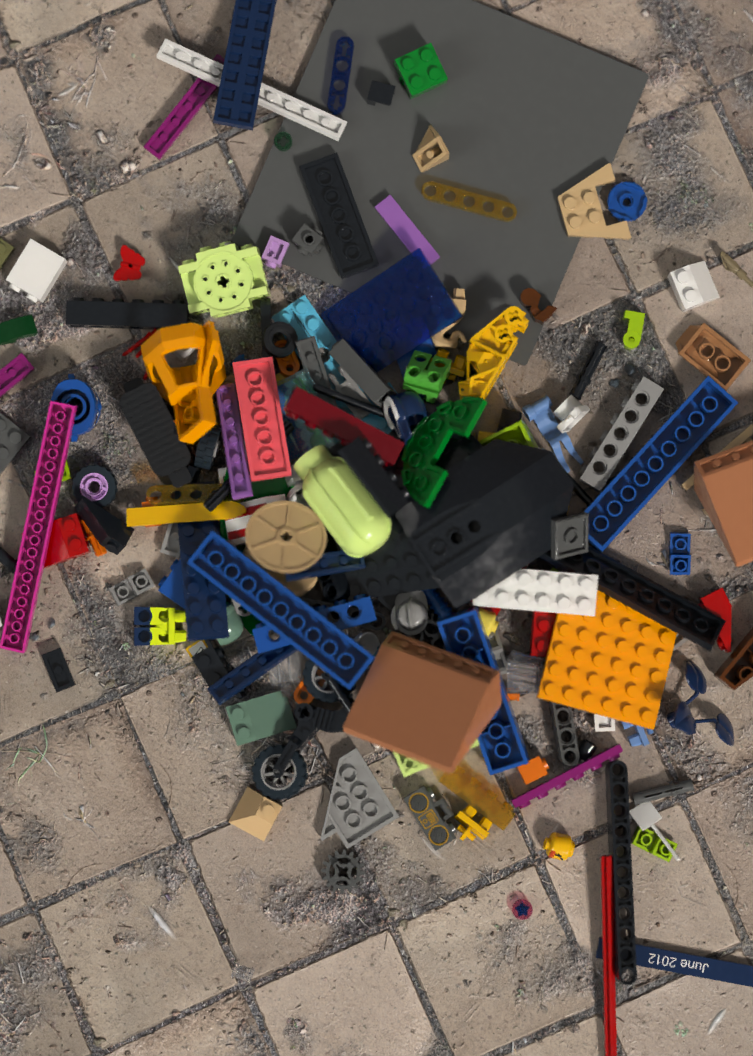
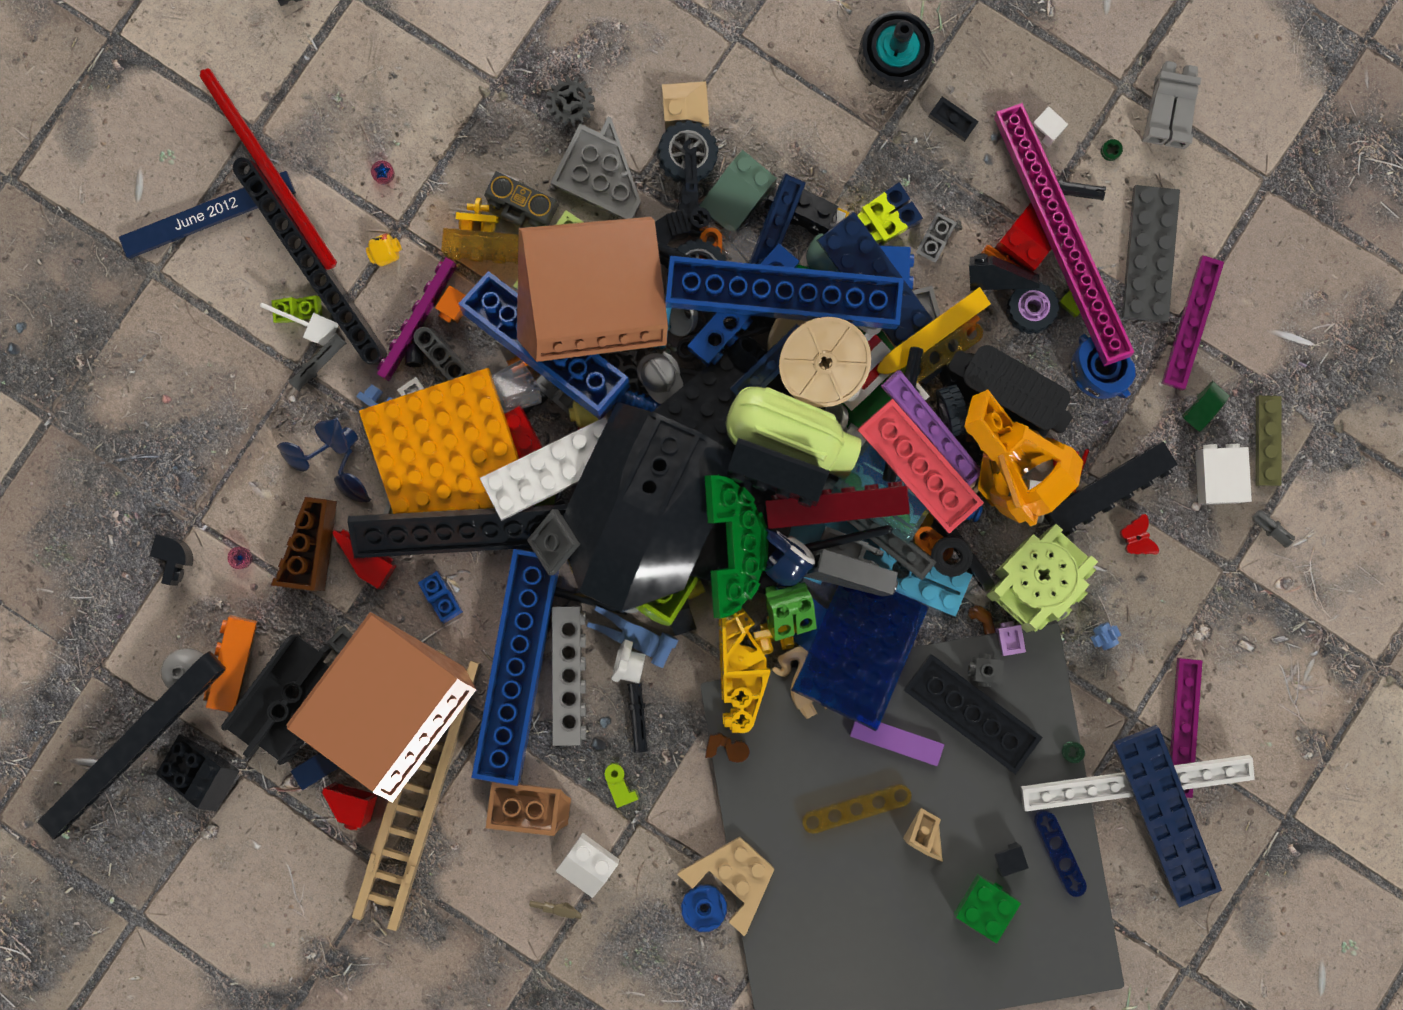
camera: 145 degrees right, 0 degrees up
none -> black wheel [858,11,935,92]
none -> reddish brown arm [968,605,996,634]
none -> medium blue gear [1090,622,1121,650]
none -> dark grey axle [1252,510,1295,548]

